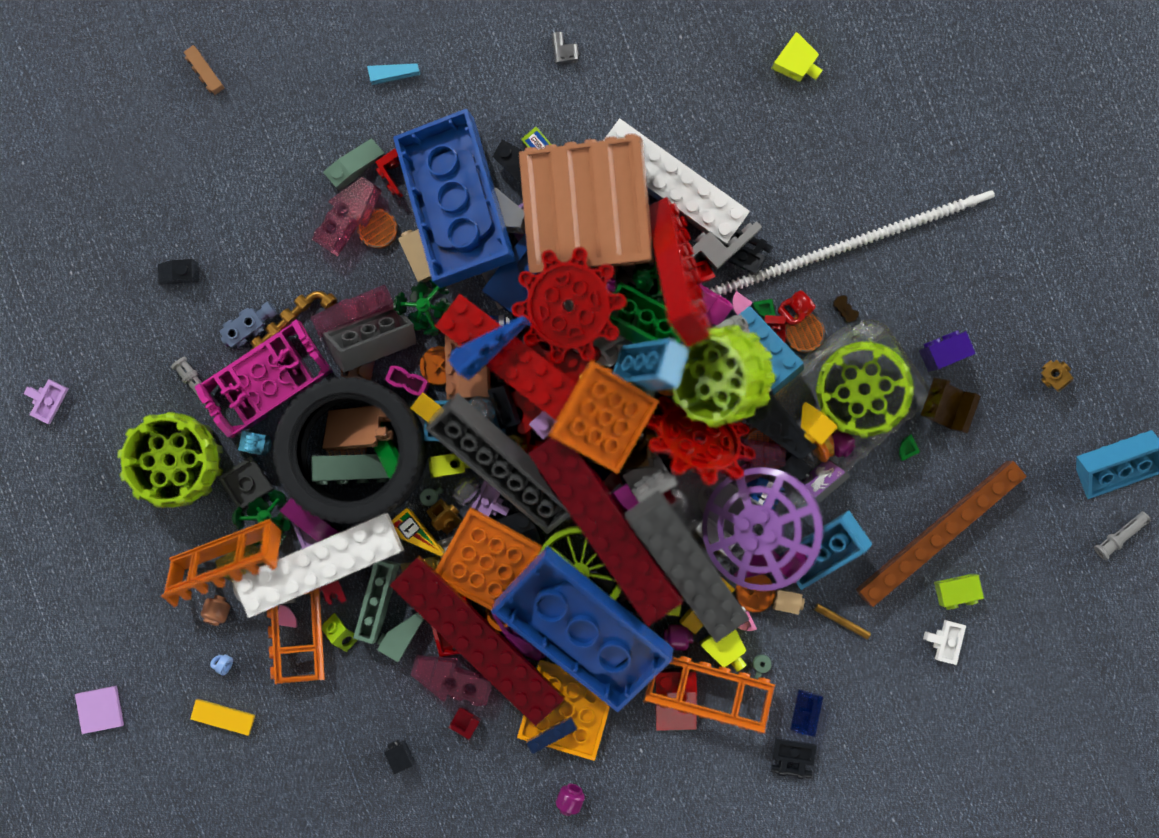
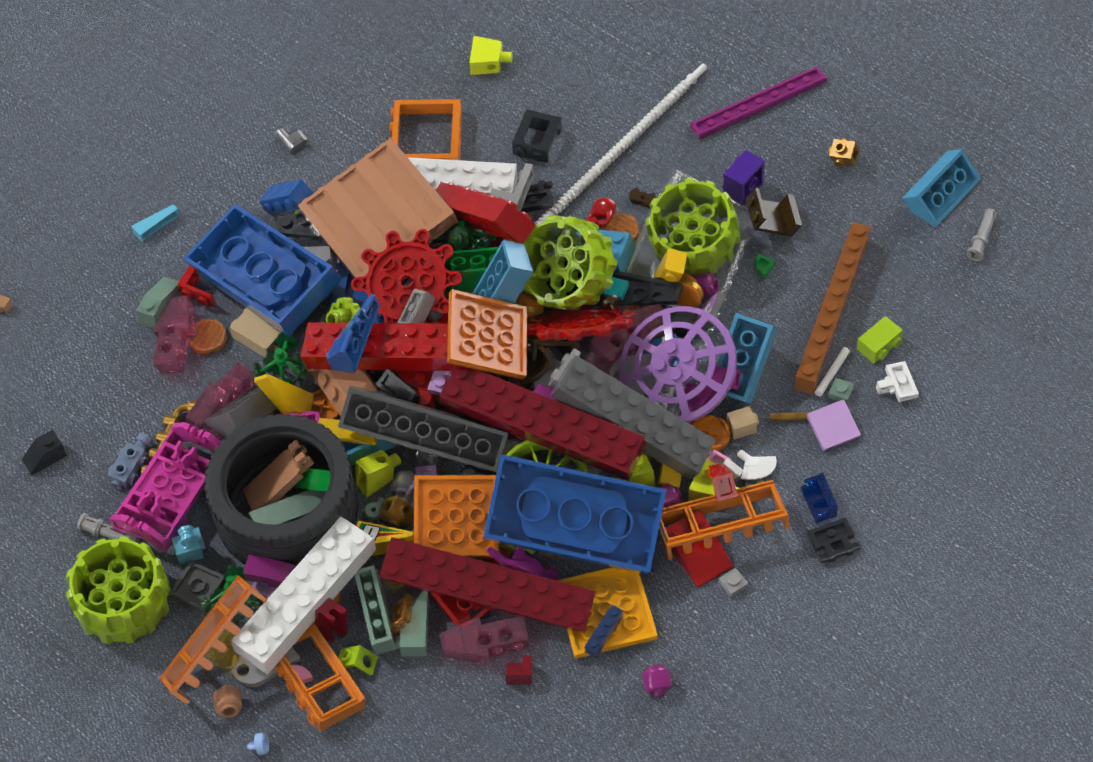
camera: 25 degrees left, 30 degrees down
black brick [384,740,415,774] -> none
none -> yellow slope [254,374,314,415]
none -> blue brick [258,179,314,215]
none -> lime plant [326,297,360,323]
none -> orange window [389,99,462,160]
none -> clear orange tile [391,594,413,634]
none -> light grey slope [398,289,436,323]
none -> black panel [512,109,562,163]
none -> dark brown piece [601,295,619,310]
none -> teal tile [603,277,629,301]
none -> magenta tile [690,66,827,140]
none -> red bracket [704,464,738,502]
none -> light grey plate [719,568,748,597]
none -> white tile [720,458,743,480]
none -> white hand [737,450,777,480]
none -> lavender tile [806,399,861,452]
none -> white bar [815,347,850,397]
none -> sand green plate [828,378,854,404]

